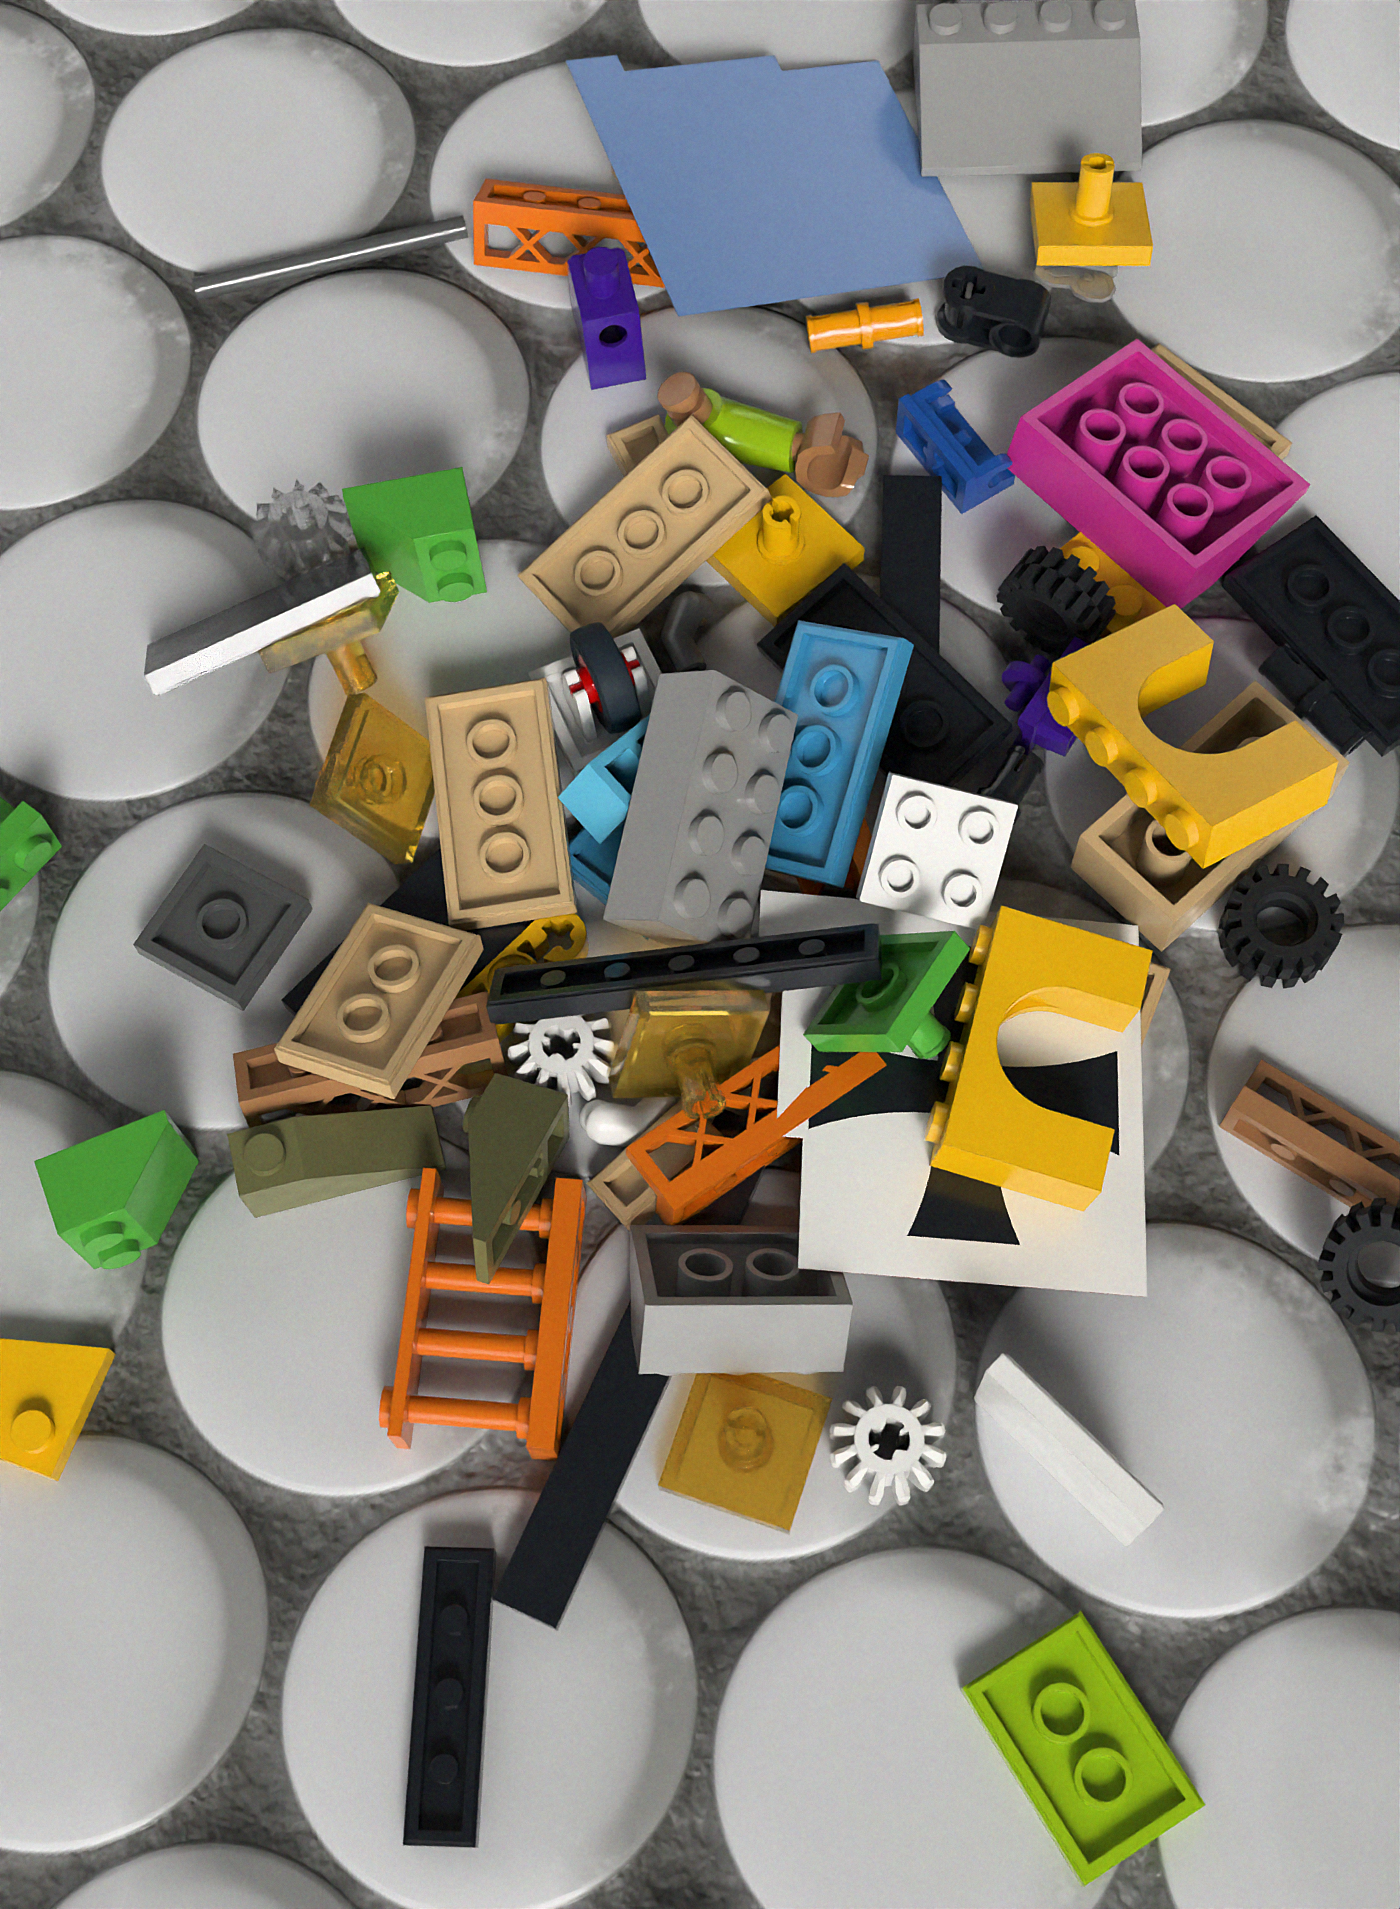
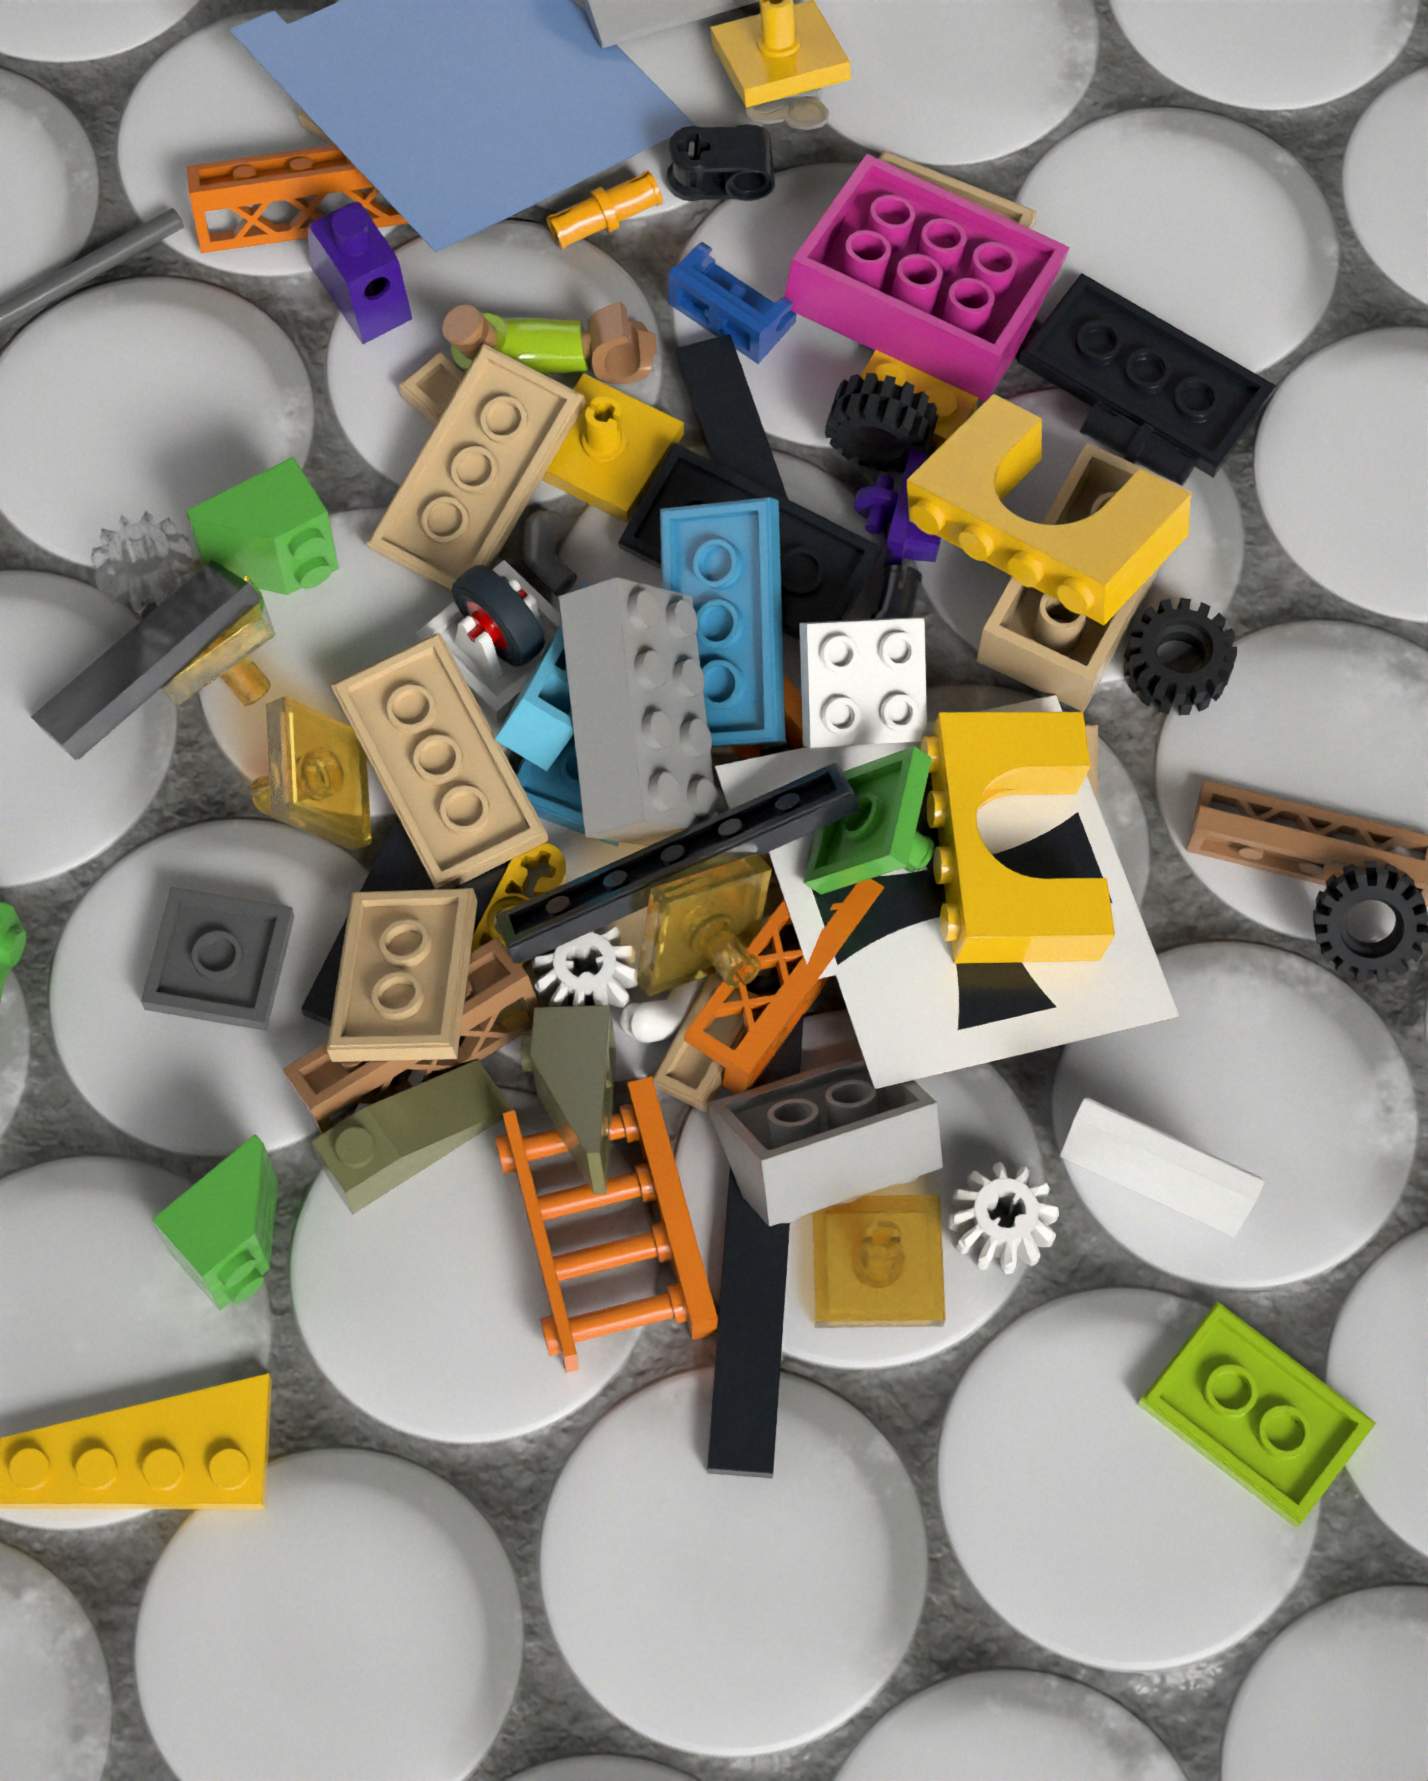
camera: 25 degrees left, 0 degrees up
black tile [403,1546,497,1848] -> none

